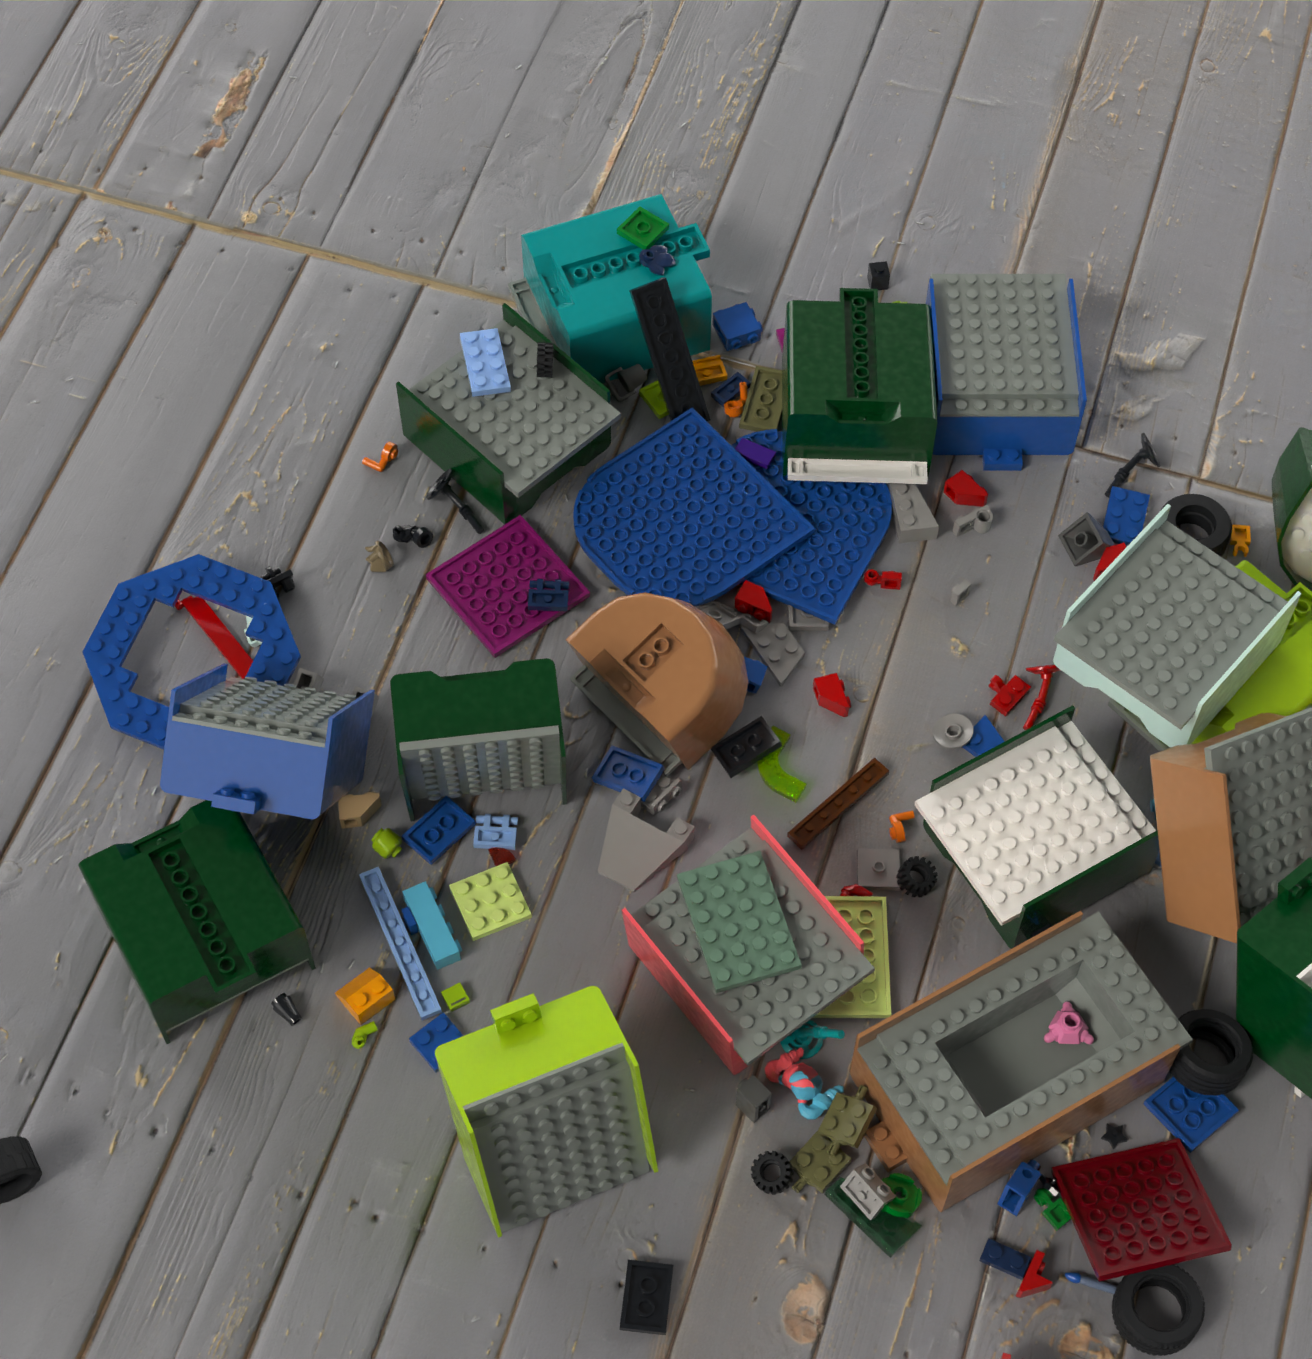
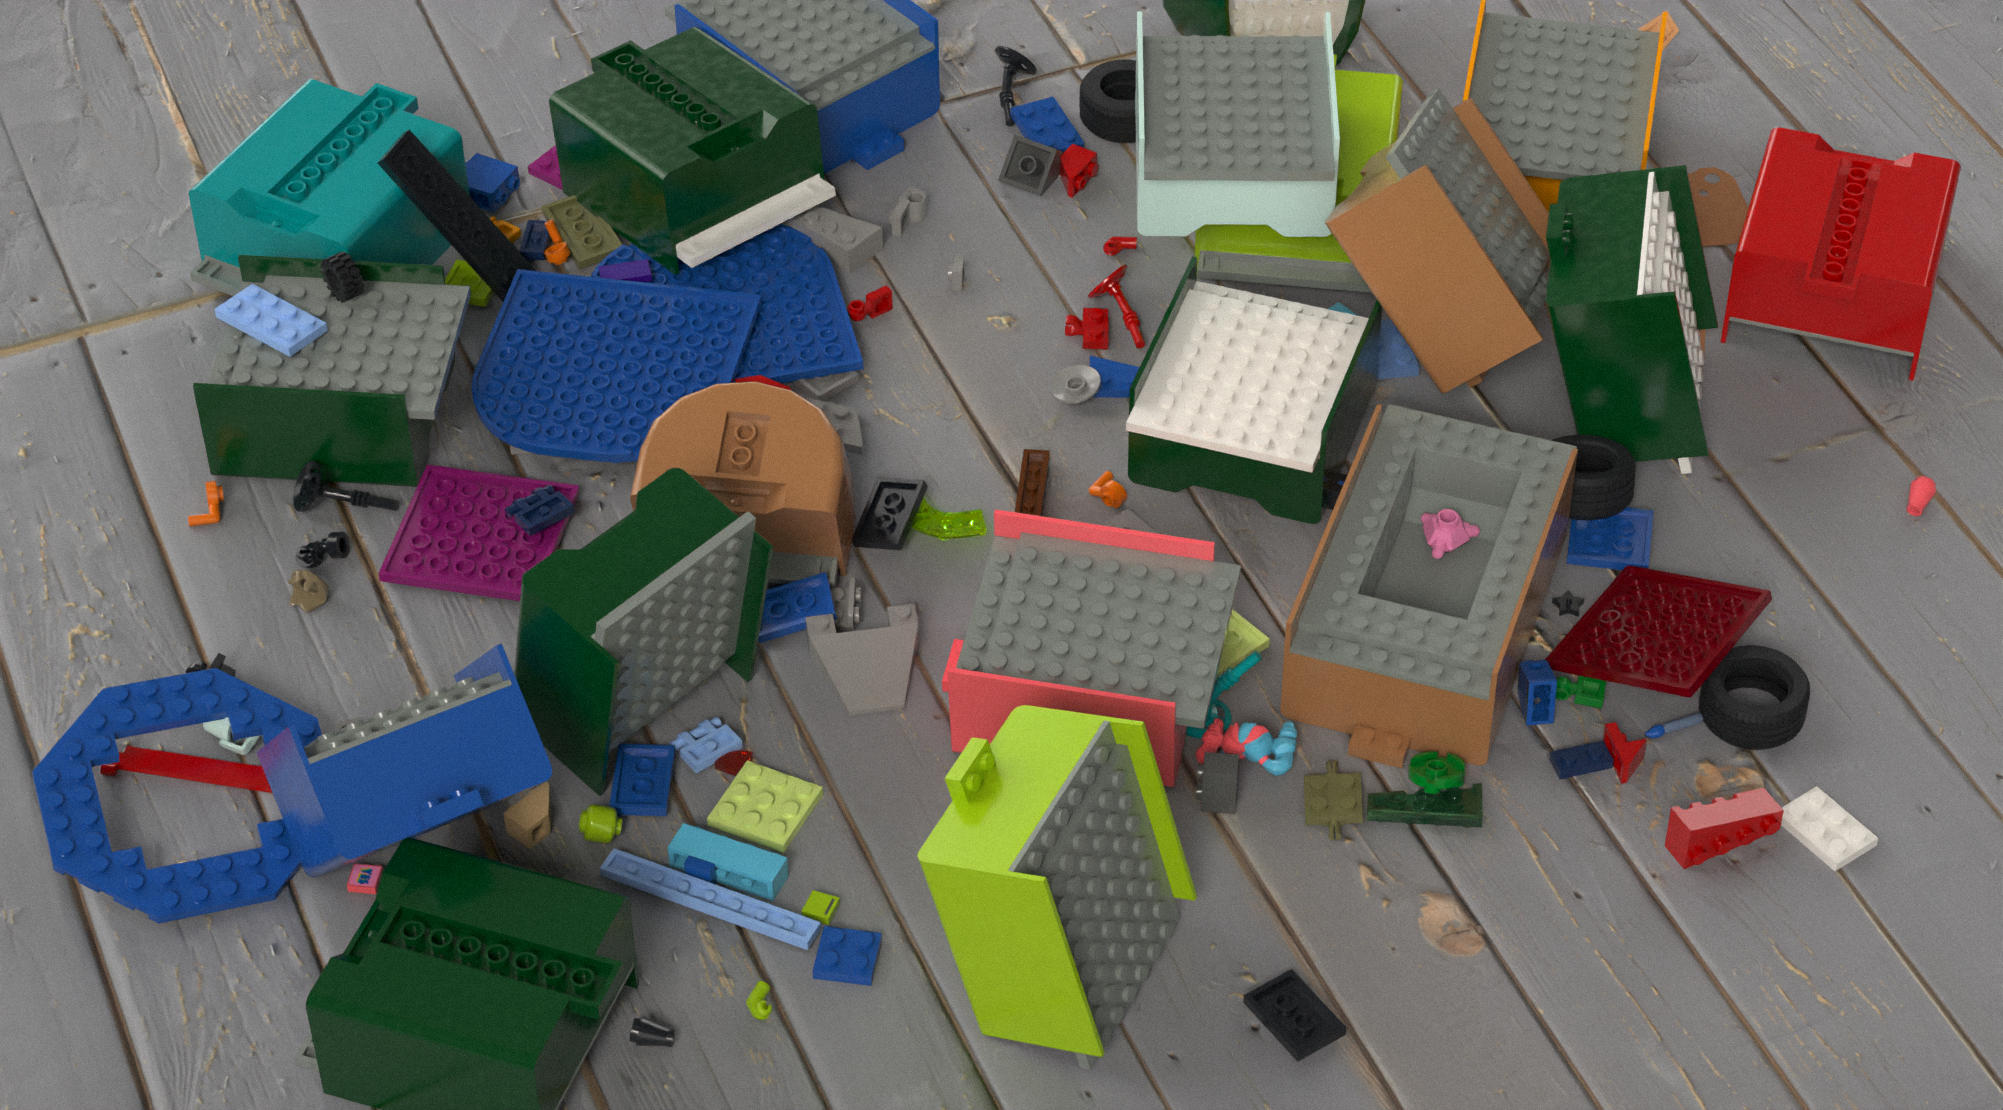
camera: 40 degrees left, 15 degrees down
light orange slope [335,967,395,1025] -> none
green plate [617,207,669,250] -> none
dark blue plate [639,245,676,276] -> none
sand green plate [677,851,802,993] -> none
black tyre [751,1151,794,1195] -> none
red slope [813,673,851,717] -> none
olive plate [818,1085,877,1157] -> none
light grey bracket [840,1164,896,1220] -> none
black brick [867,261,890,290] -> none
black tyre [896,856,938,897] -> none
red slope [943,470,988,507] -> none
black piece [1039,1173,1059,1196] -> none

